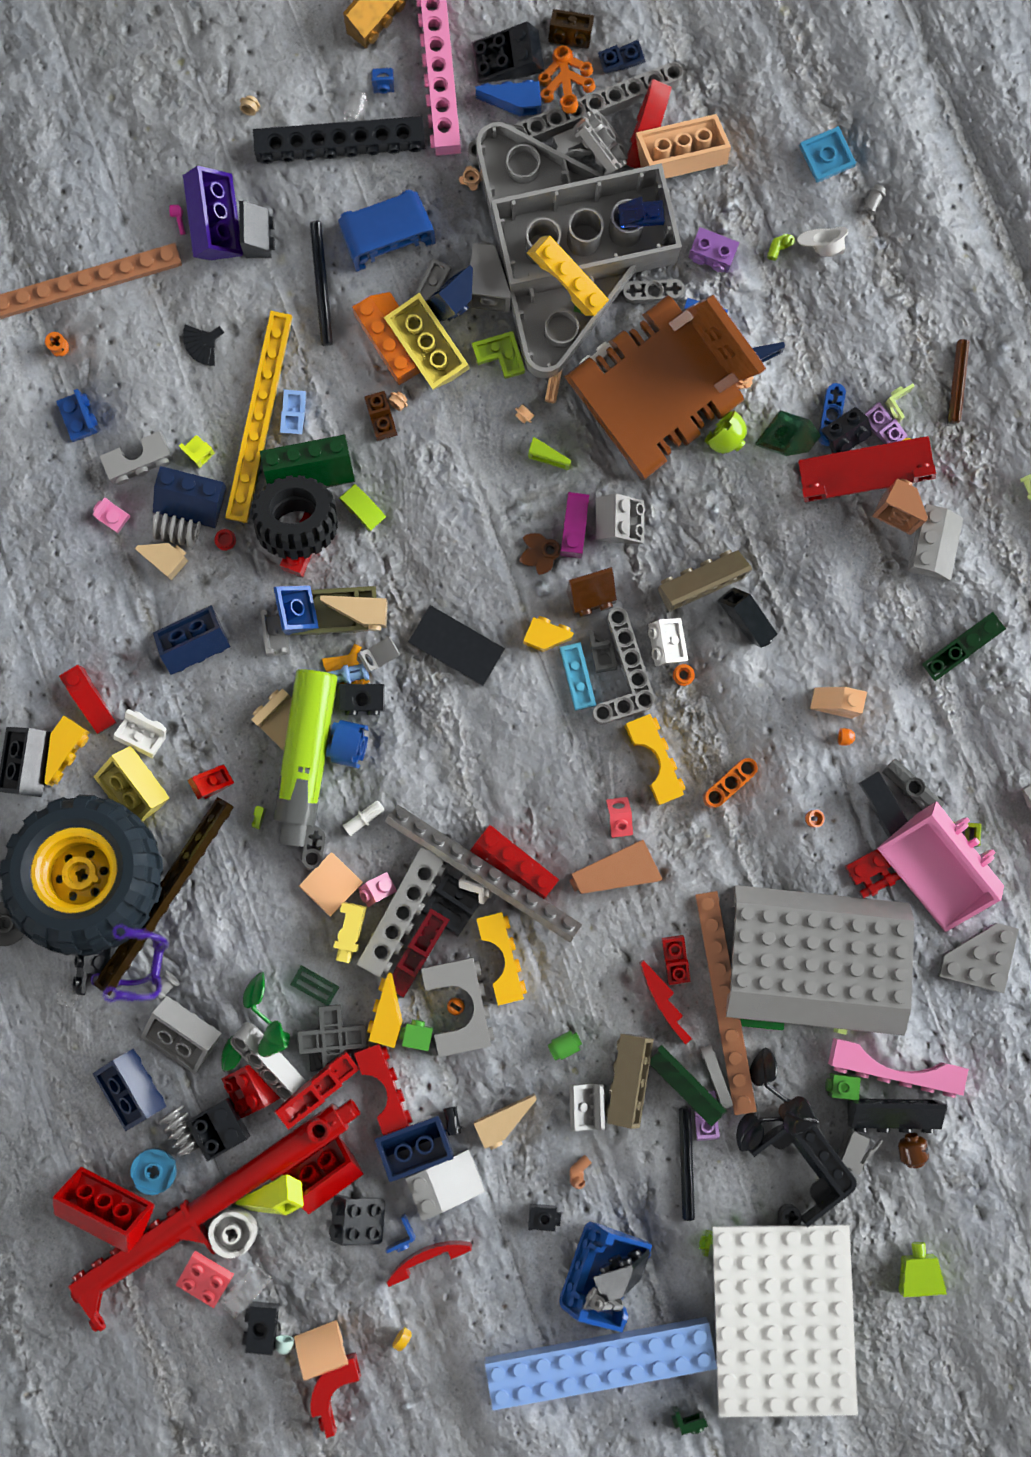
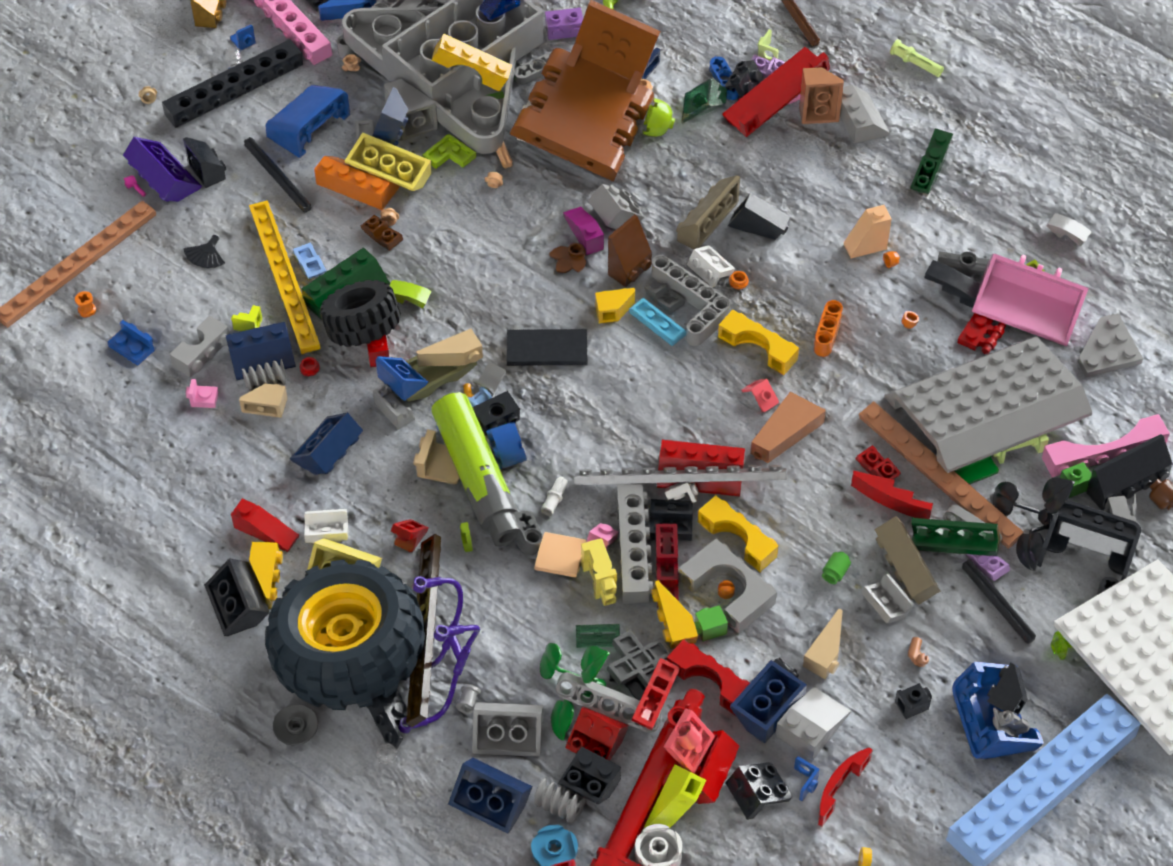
camera: 25 degrees left, 30 degrees down
lime slope [528,437,571,470] -> none
dark green bracket [671,1406,708,1435] -> none
none -> coral plate [664,709,715,774]

